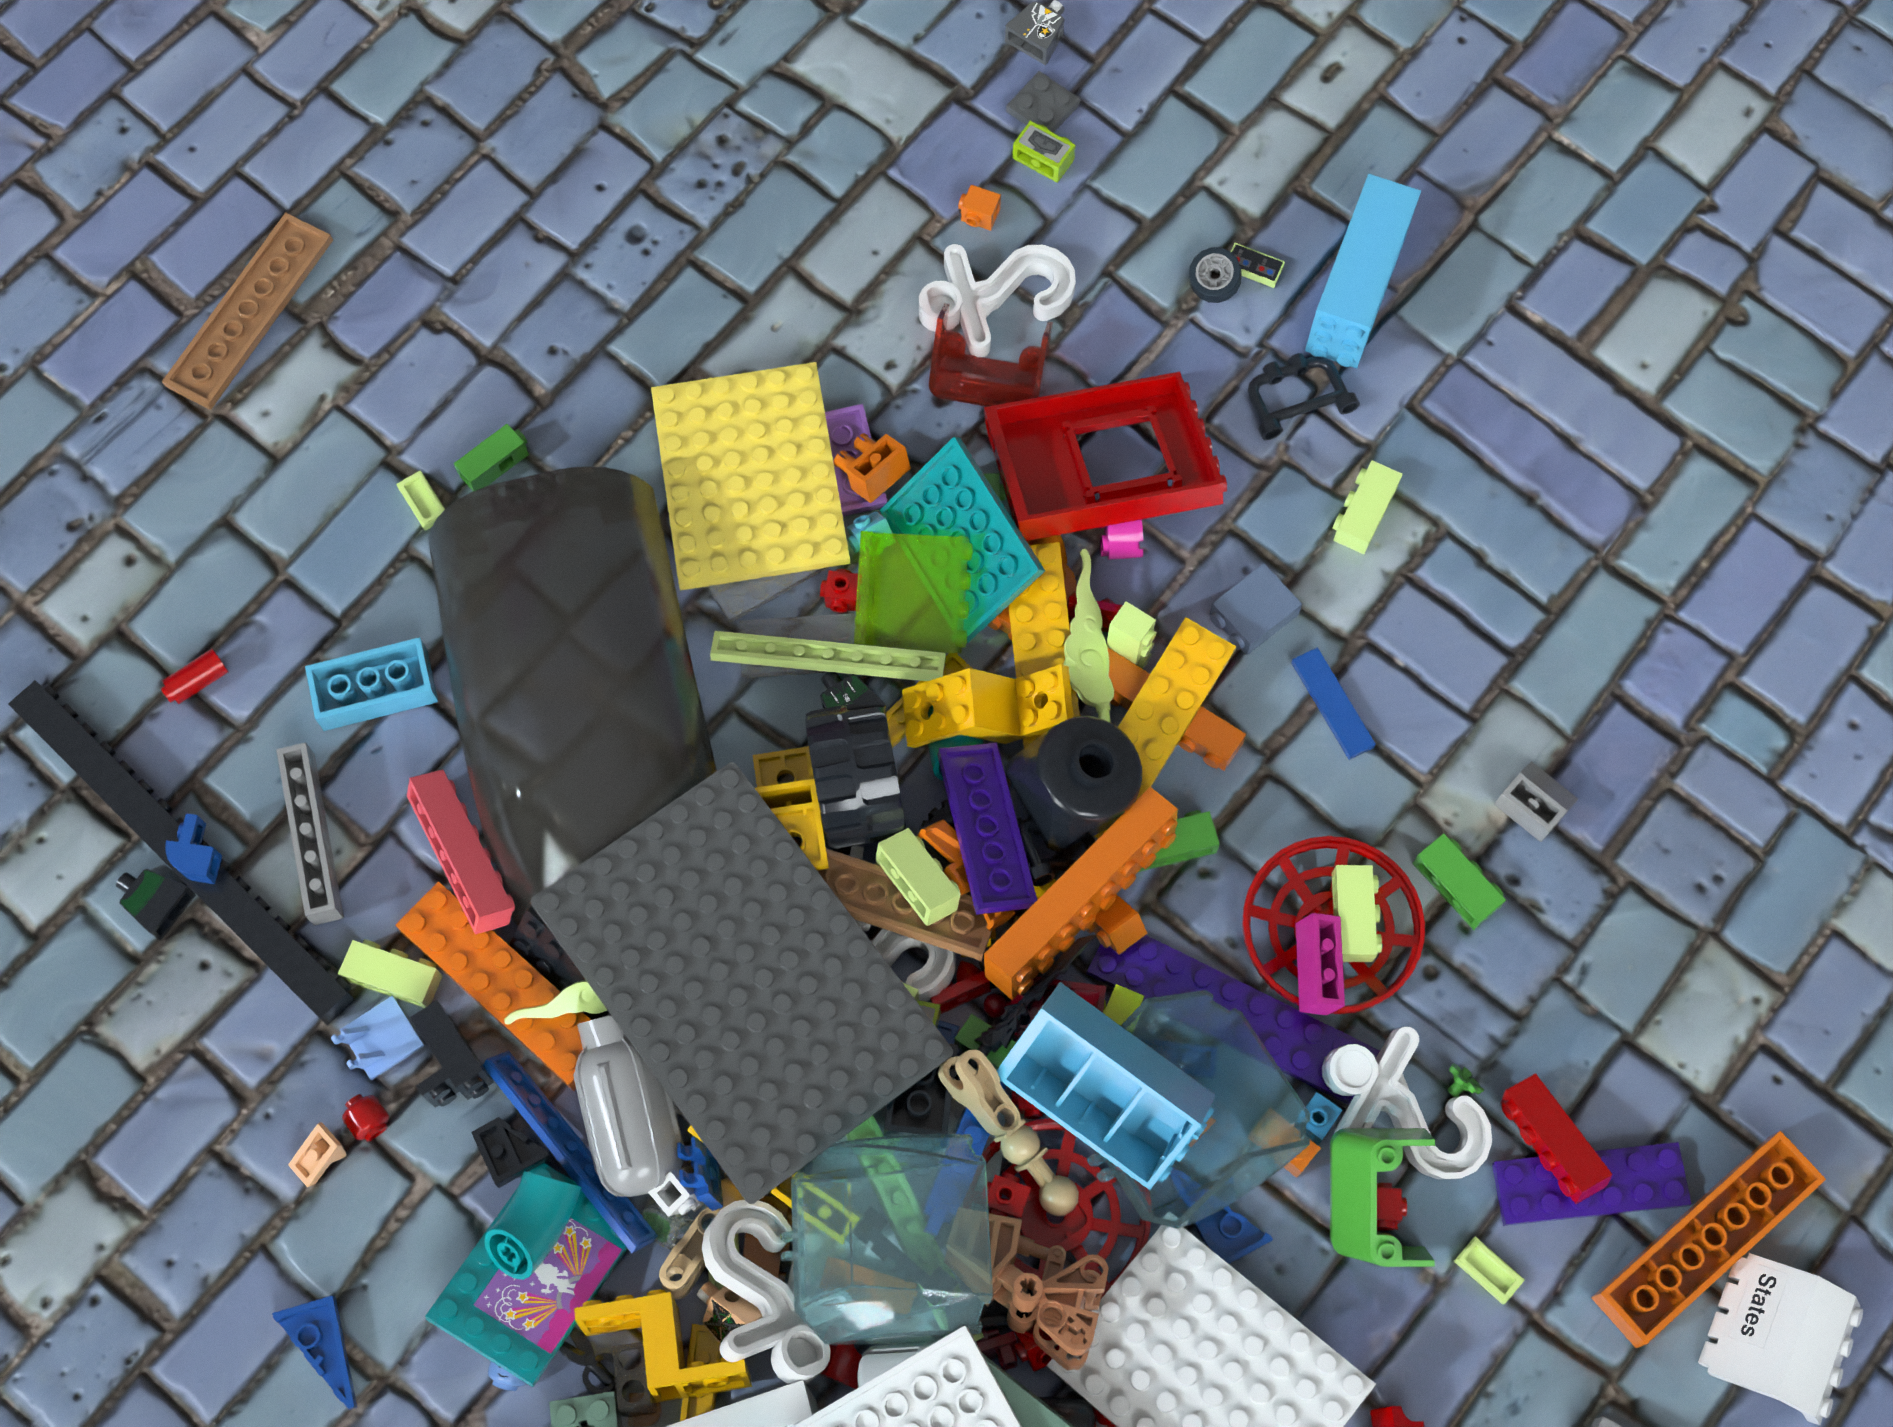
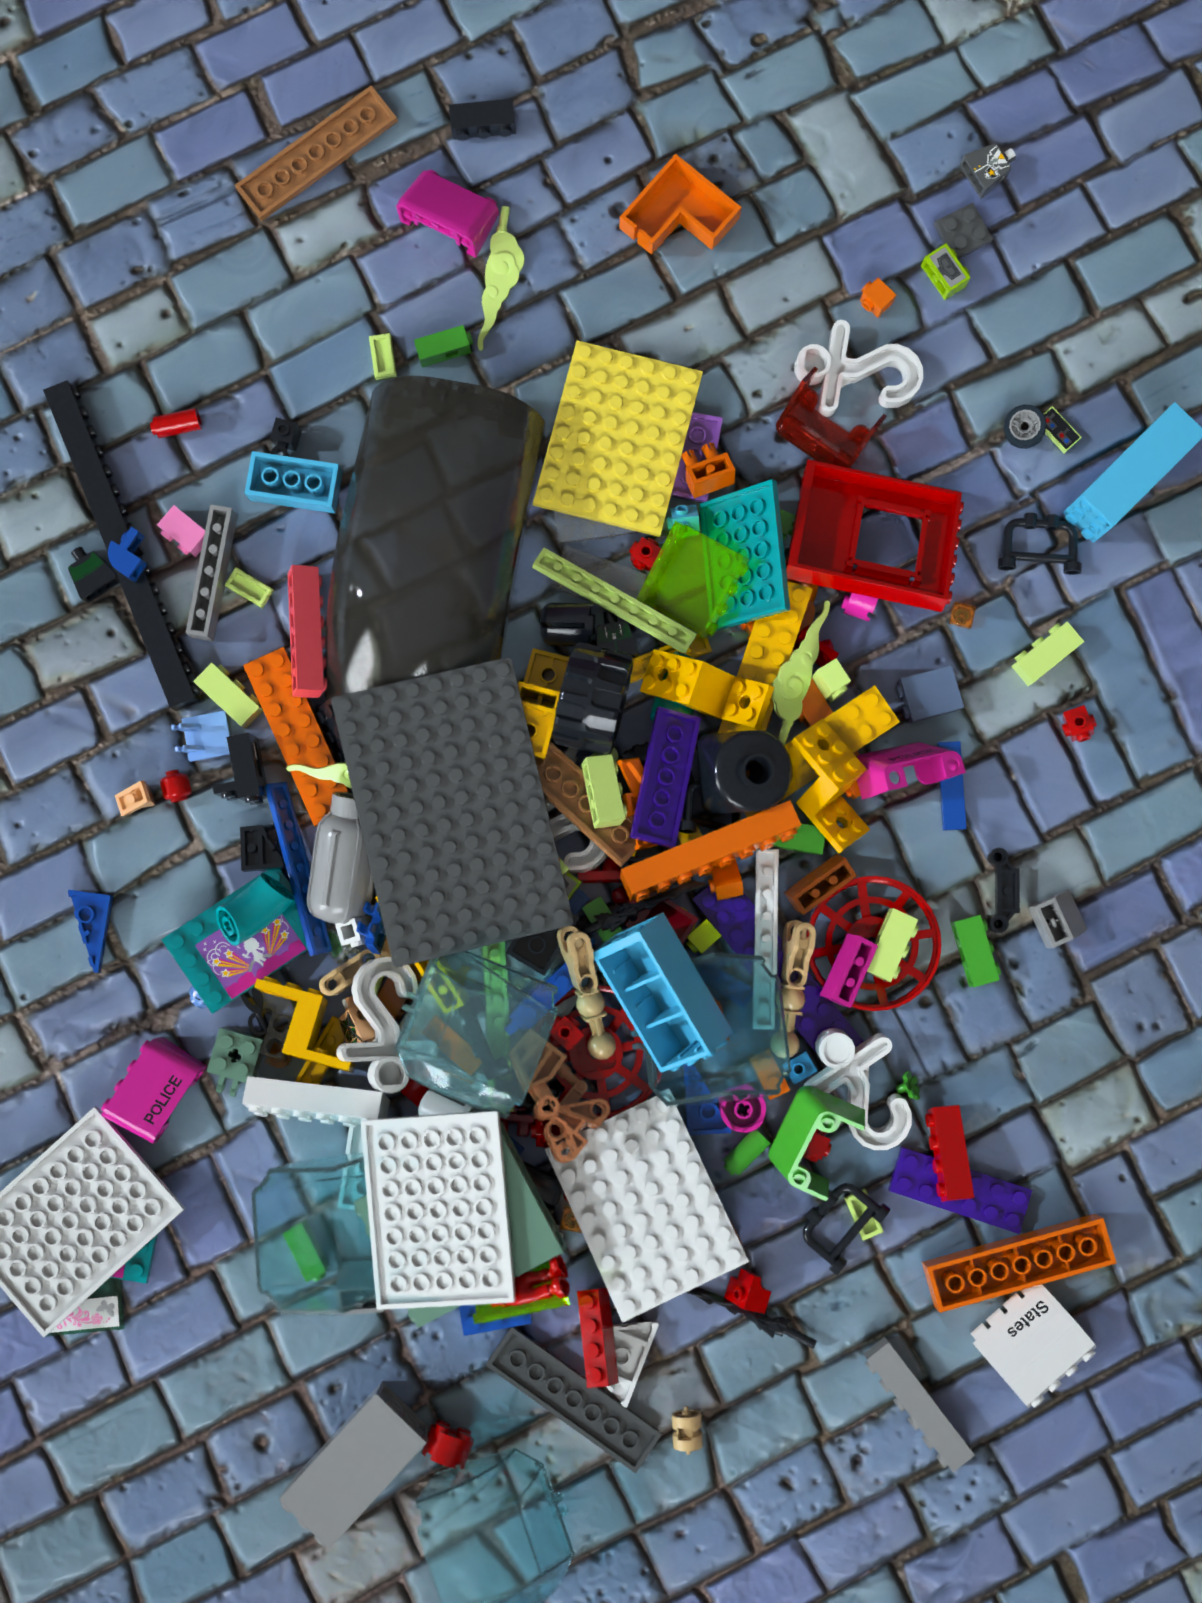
camera: 25 degrees right, 15 degrees up
none -> bright pink brick [157,505,205,557]
none -> yellowish green tile [224,567,274,609]
none -> black brick [270,417,302,457]
none -> dark pink windscreen [396,169,499,258]
none -> black brick [449,98,516,141]
none -> yellowish green piece [478,206,524,351]
none -> black cylinder [540,603,596,646]
none -> orange piece [619,153,742,255]
none -> dark pink brick [719,1084,766,1133]
none -> bright green brick [723,1129,771,1176]
none -> white tile [753,849,779,1030]
none -> tan piece [771,920,816,1058]
none -> dark orange brick [783,854,857,915]
none -> yellow bracket [791,718,870,854]
none -> black bar [803,1183,891,1275]
none -> dark pink windscreen [856,742,966,800]
none -> clear orange tile [948,602,976,629]
none -> black plate [987,848,1020,933]
none -> red brick [1062,705,1097,742]

